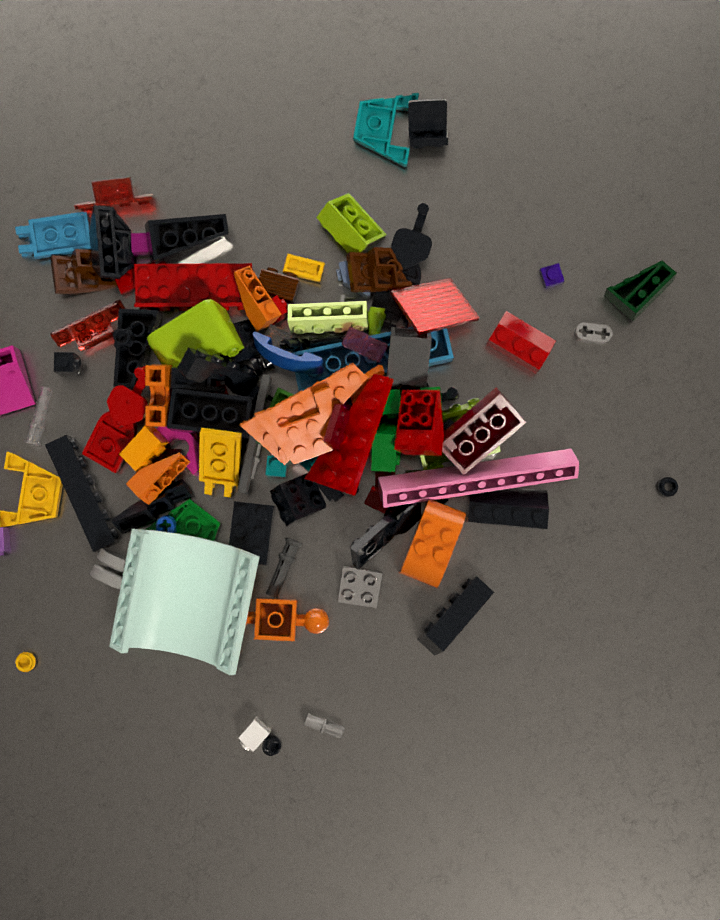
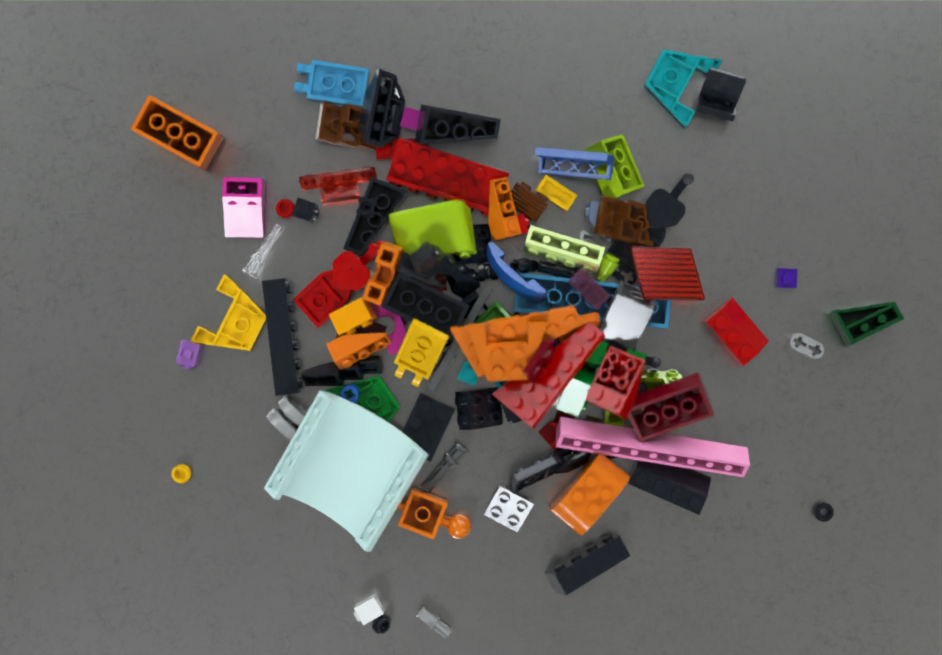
camera: 15 degrees right, 5 degrees up
clear red bracket [75,176,154,212] -> none
none -> red plate [276,199,295,218]
none -> fence [535,147,615,180]

